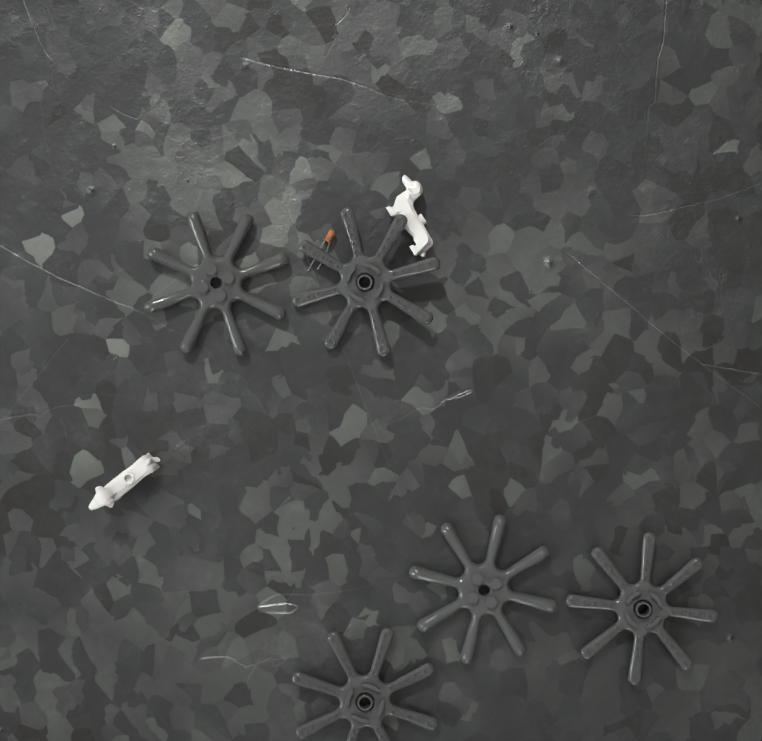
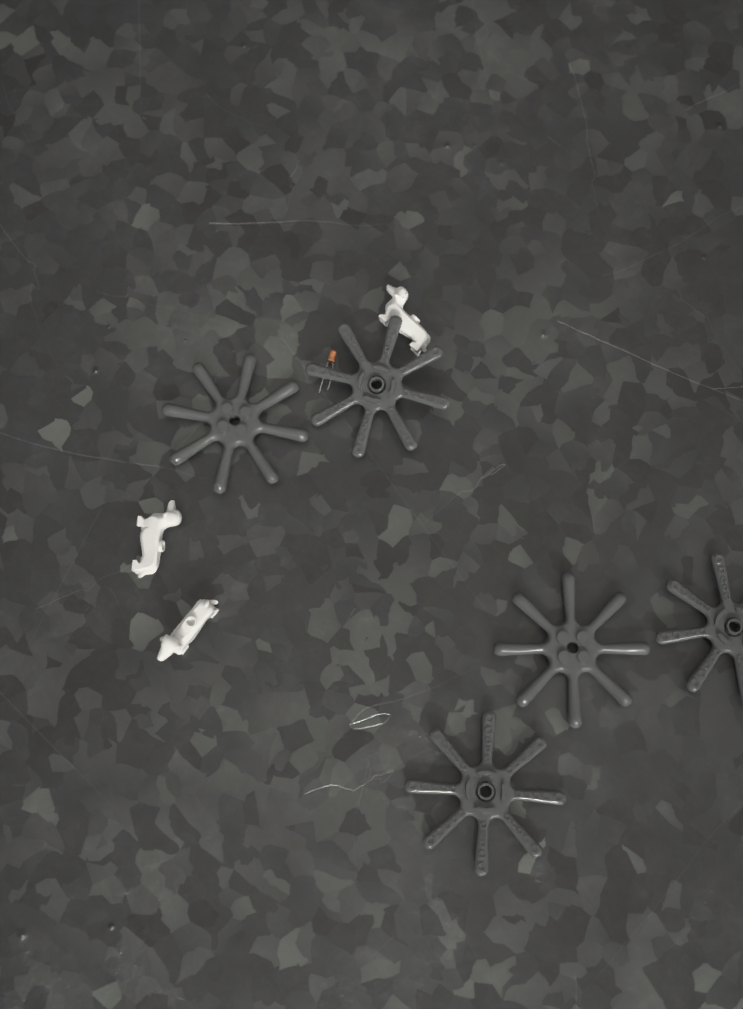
camera: 15 degrees left, 15 degrees down
none -> white animal [132,500,182,578]

